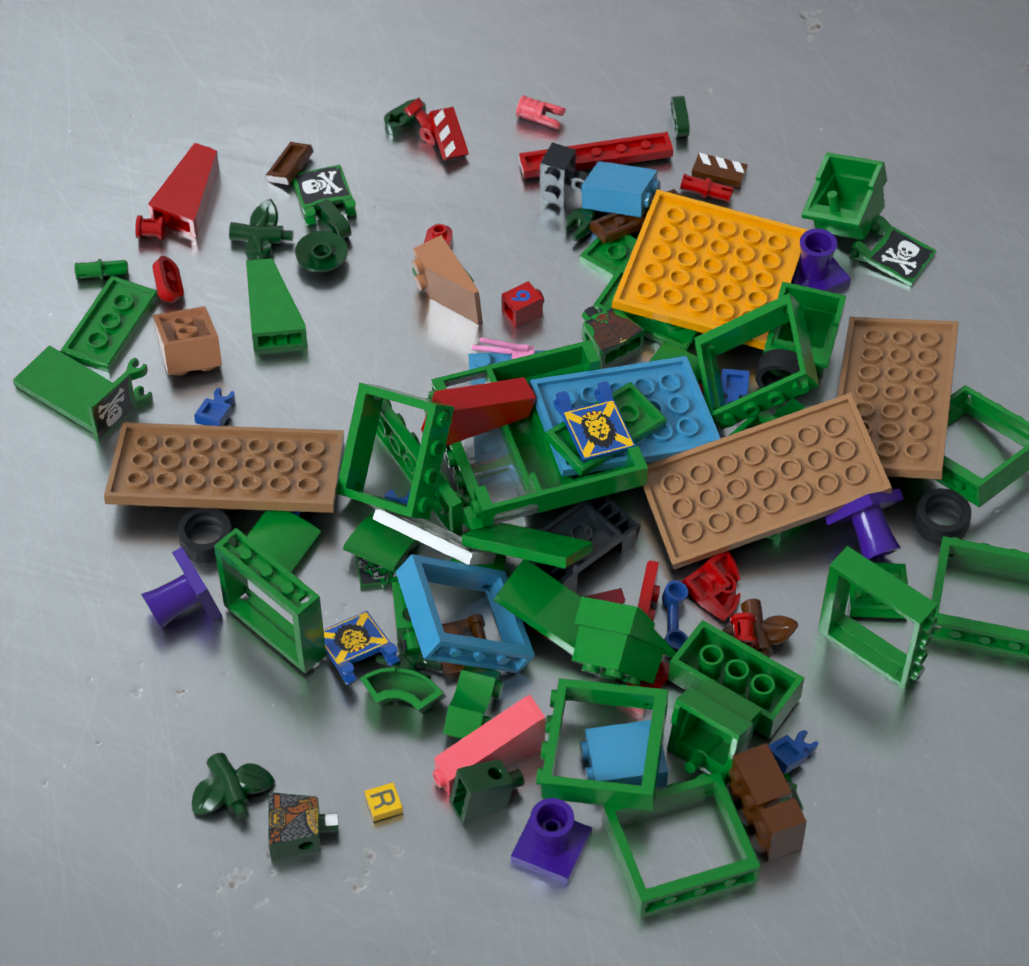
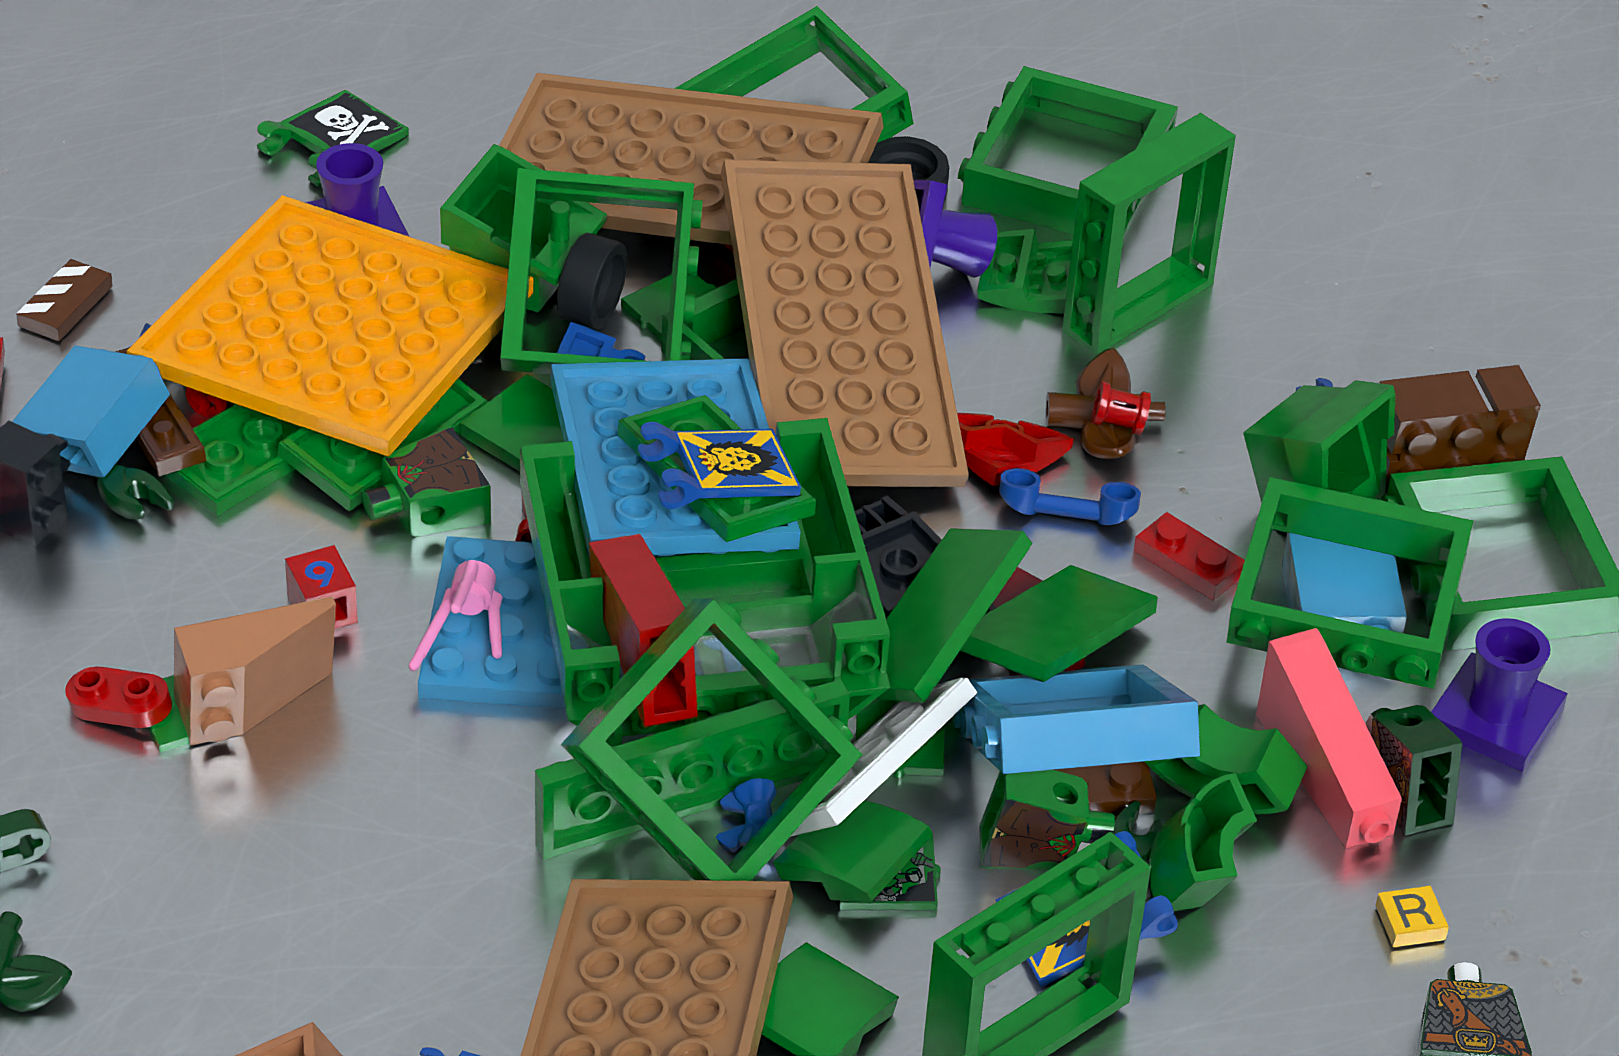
camera: 85 degrees left, 10 degrees down
green slope [246,258,308,351] -> none
dark green dish [295,231,348,272] -> none
green piece [572,597,676,687] -> none
red plate [638,560,661,622] -> none
green brick [668,620,804,739] -> none
red pin [680,173,734,203] -> none
green piece [801,152,887,240] -> none

